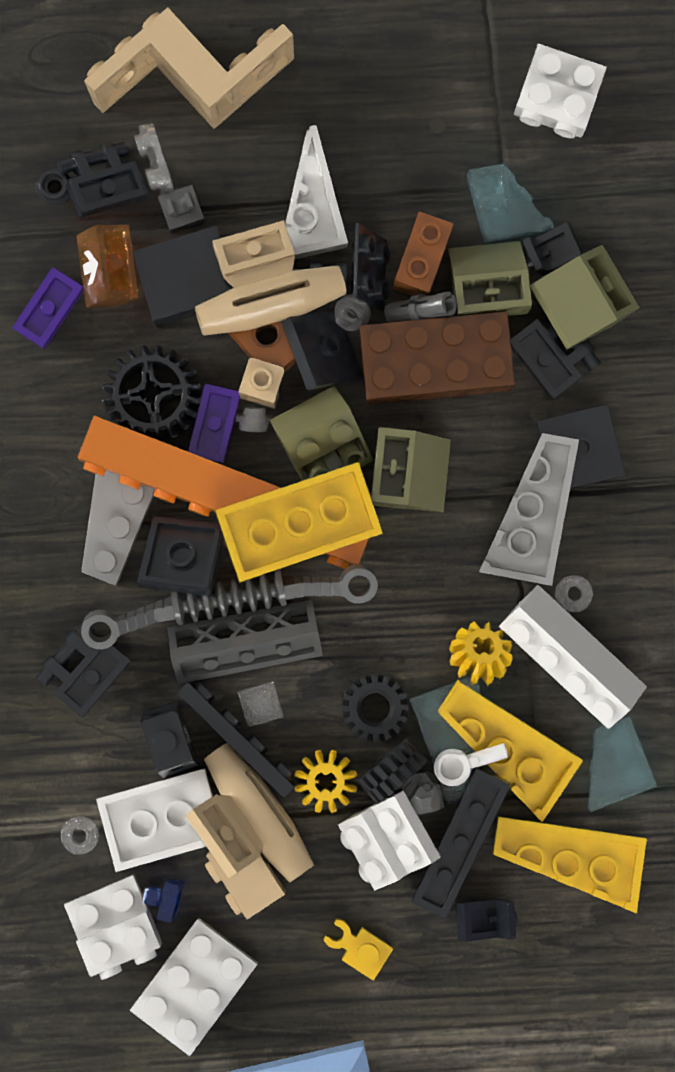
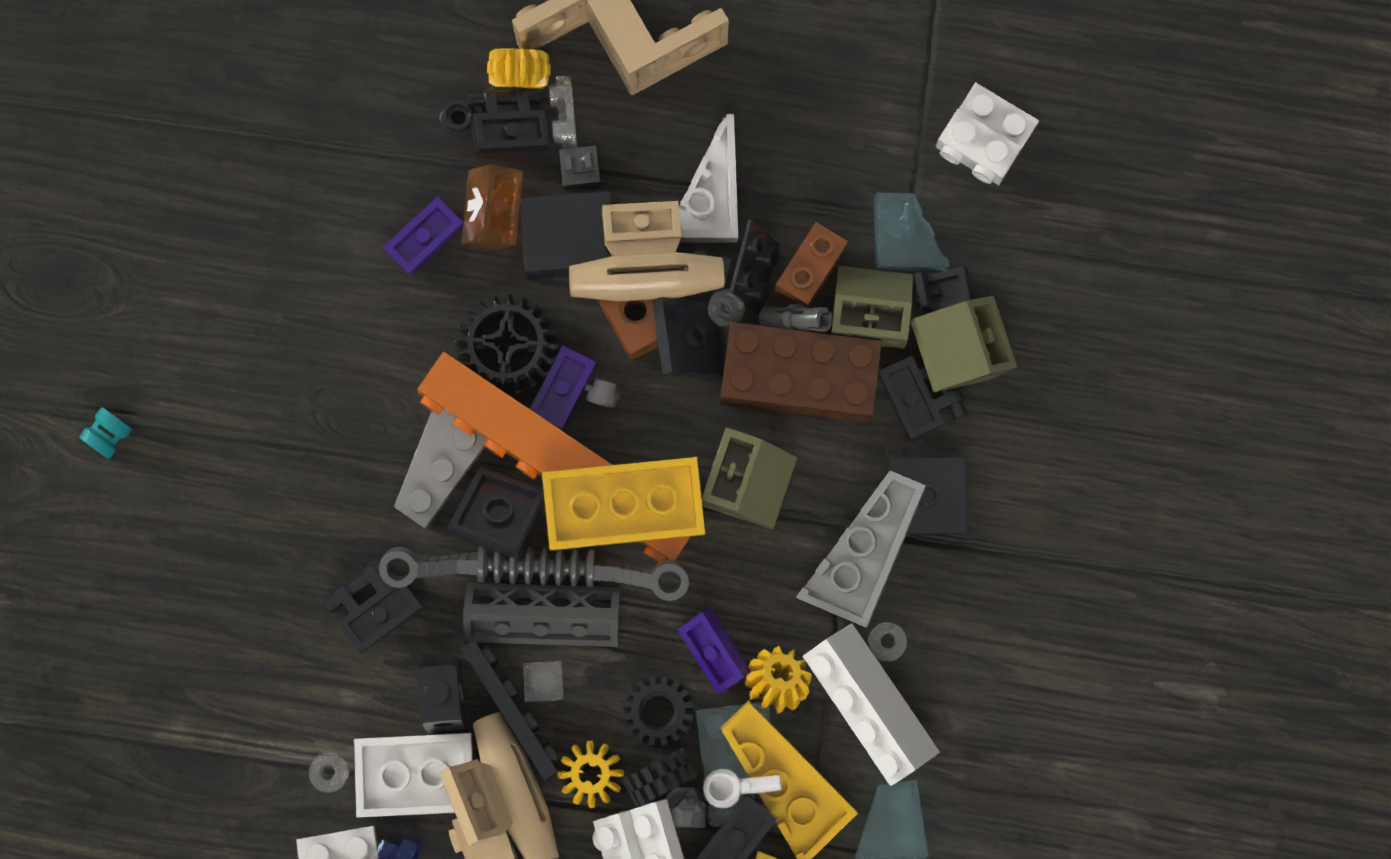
camera: 15 degrees right, 5 degrees down
tan bracket [238,358,284,409] -> none
olive slope [270,386,374,481] -> none
none -> yellow gear [487,48,551,89]
none -> dark purple plate [678,608,751,695]

